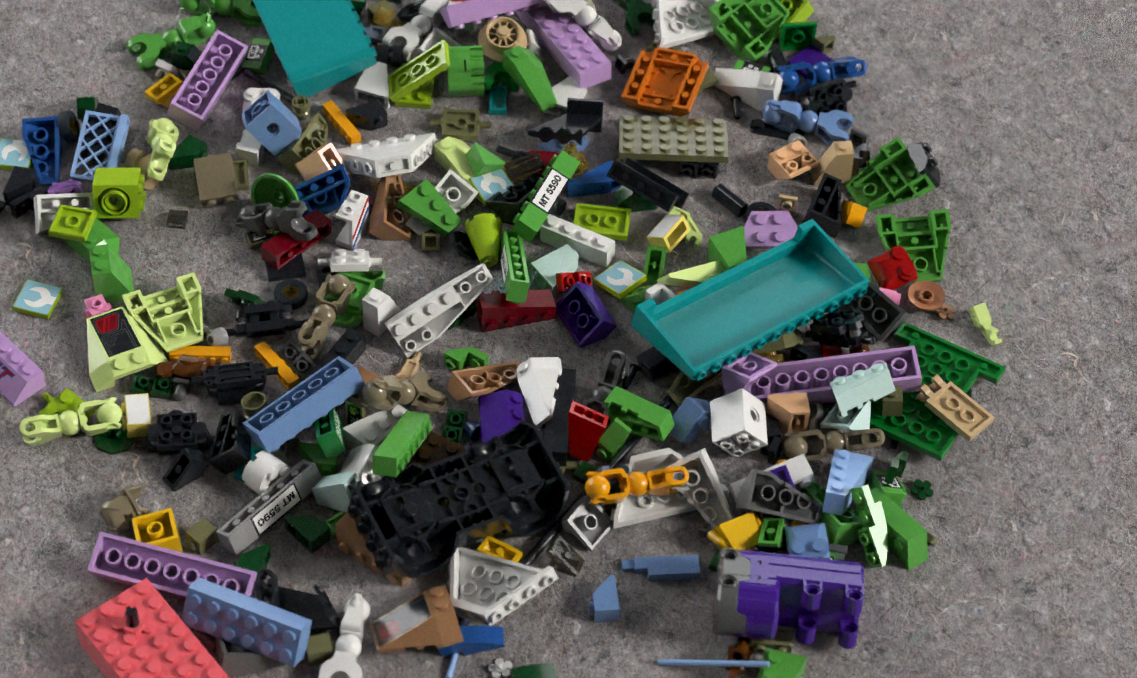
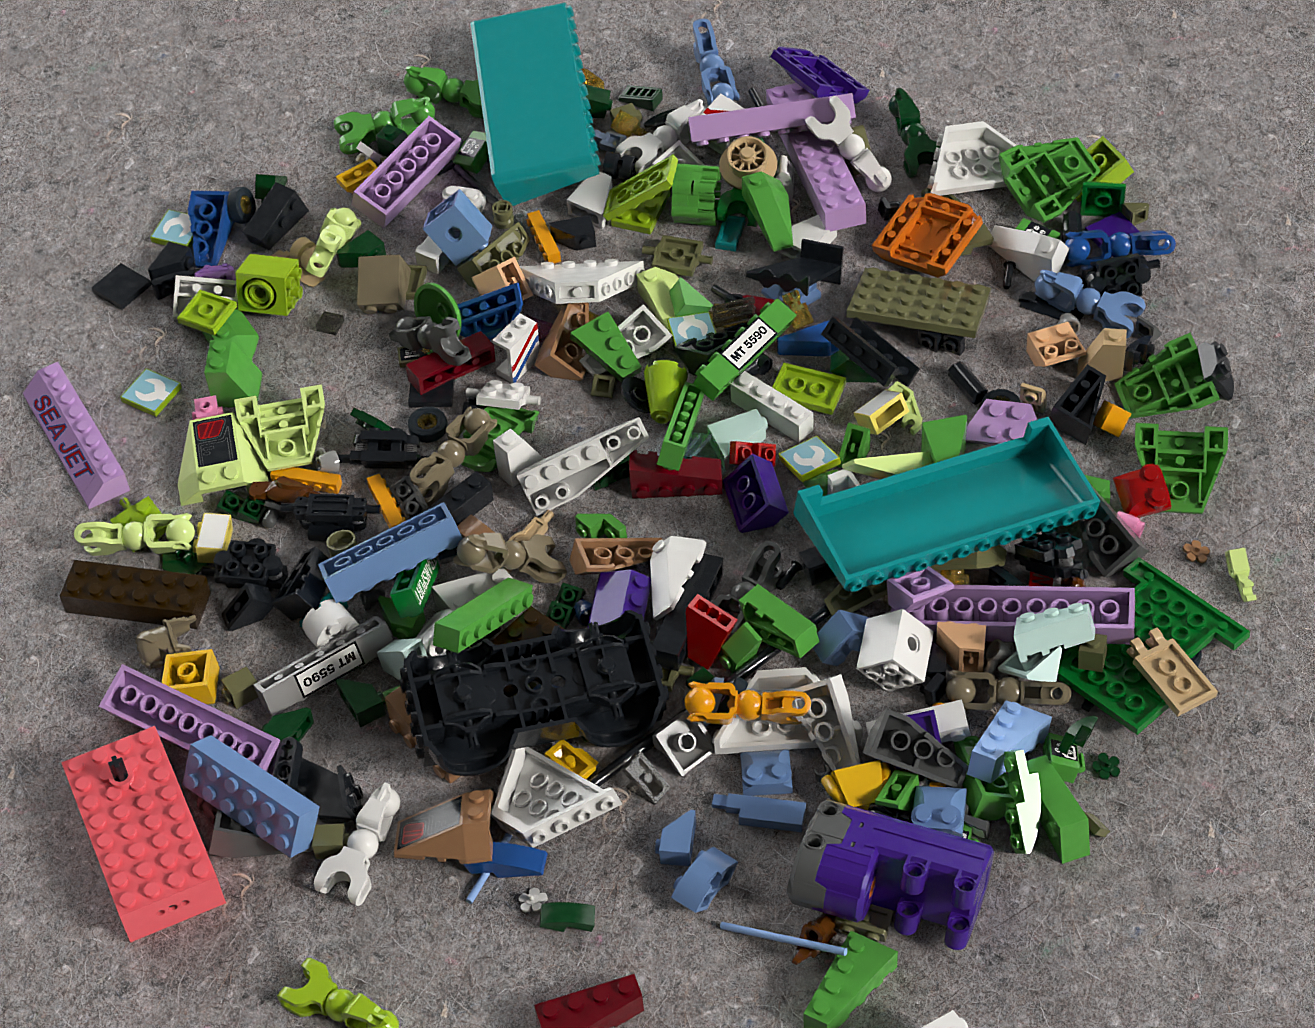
camera: 20 degrees right, 0 degrees up
light blue fence [70,110,130,182] -> none
tile [345,396,366,425] -> none
nougat dish [908,281,945,311] -> none
none -> dark brown brick [59,560,211,629]
none -> medium blue brick [671,847,738,913]
none -> medium blue slope [740,749,793,796]

